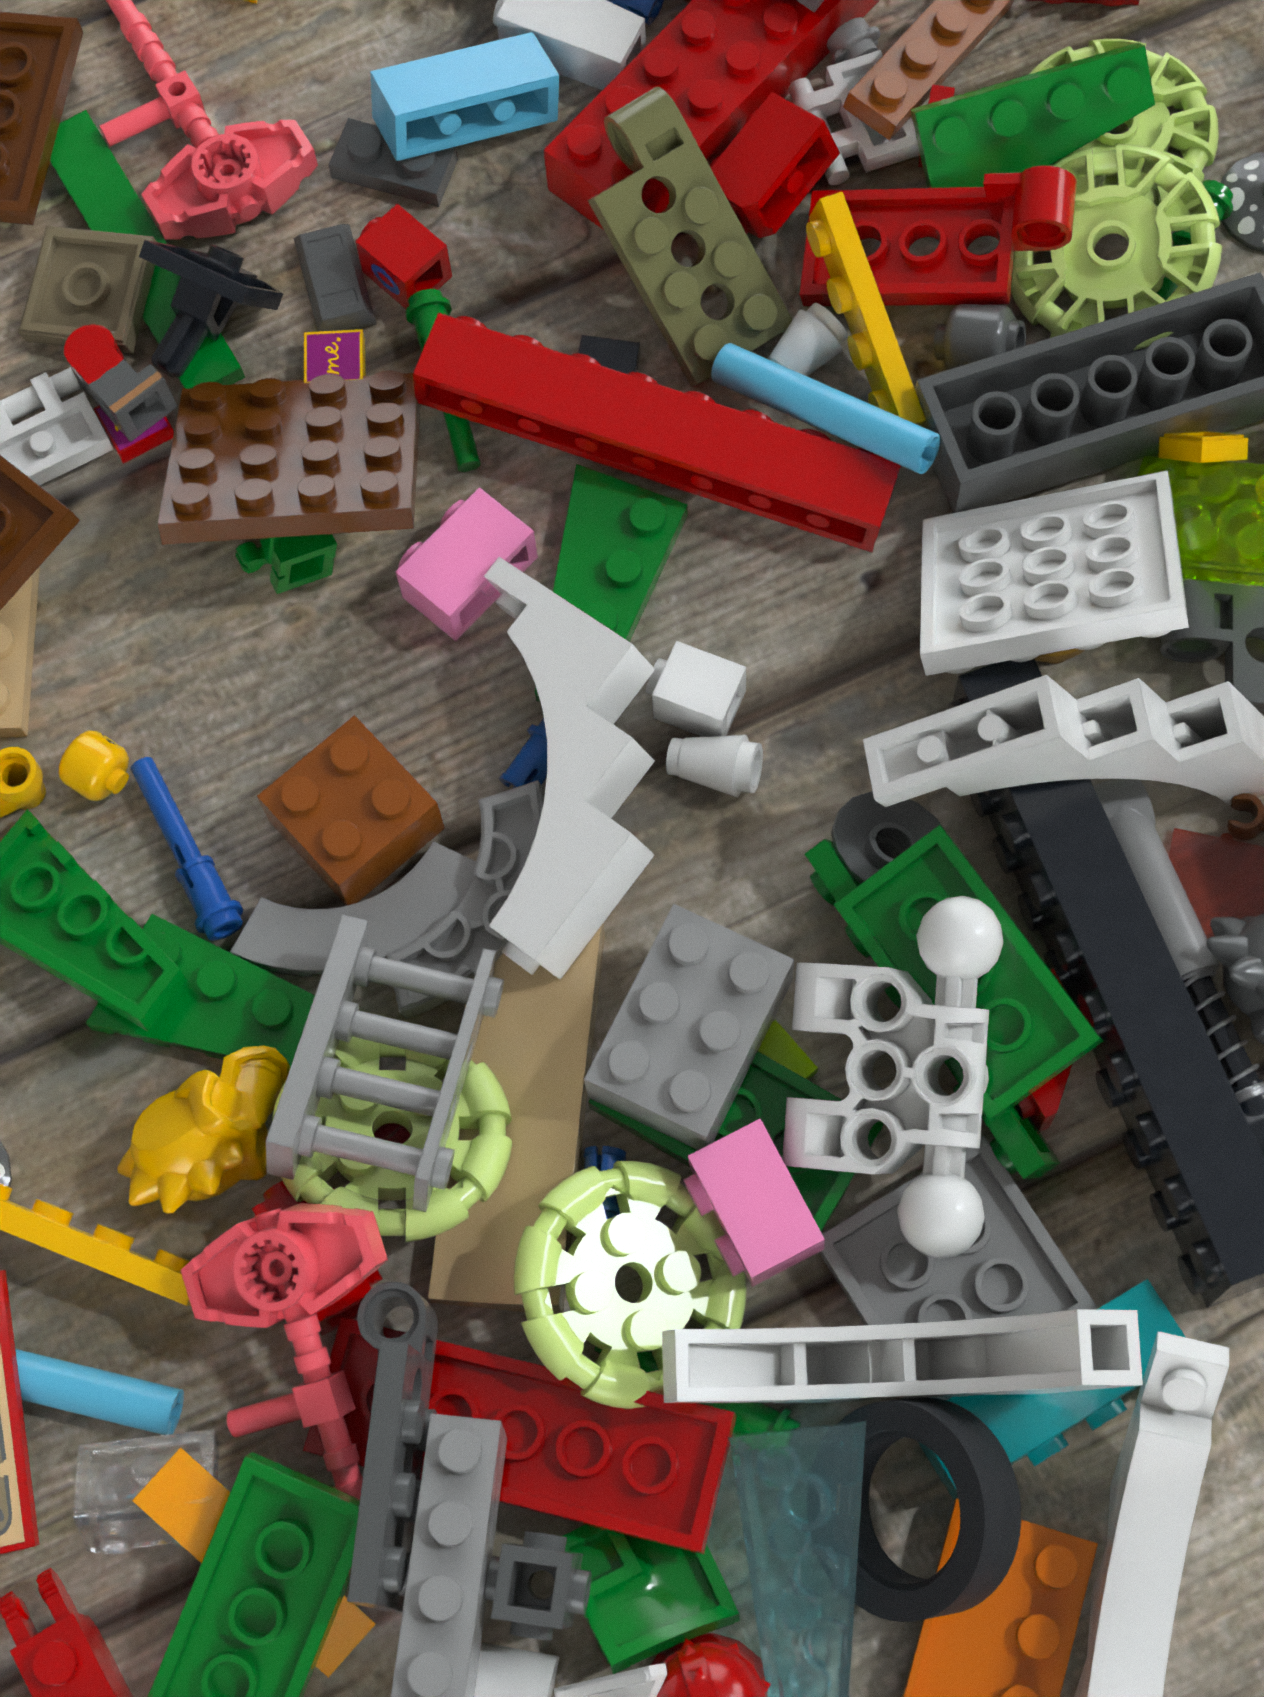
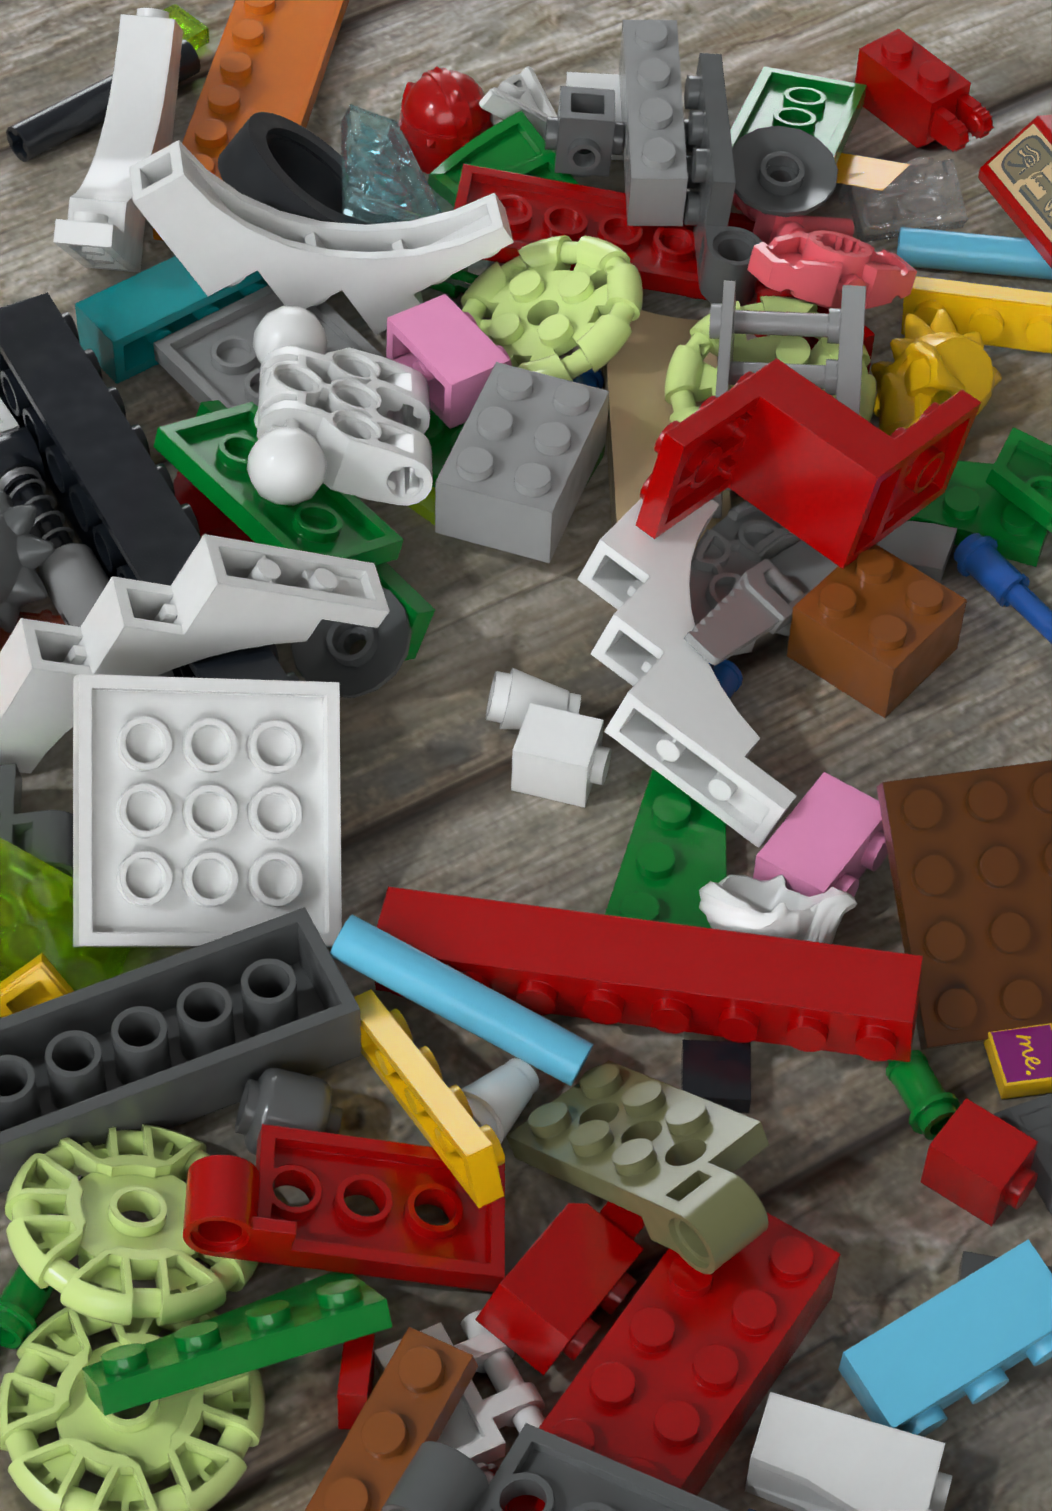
camera: 165 degrees right, 20 degrees down
none -> red bracket [635,358,981,569]
none -> light grey piece [684,558,808,665]
none -> white hair [699,875,857,944]
none -> dark grey dish [732,126,838,217]

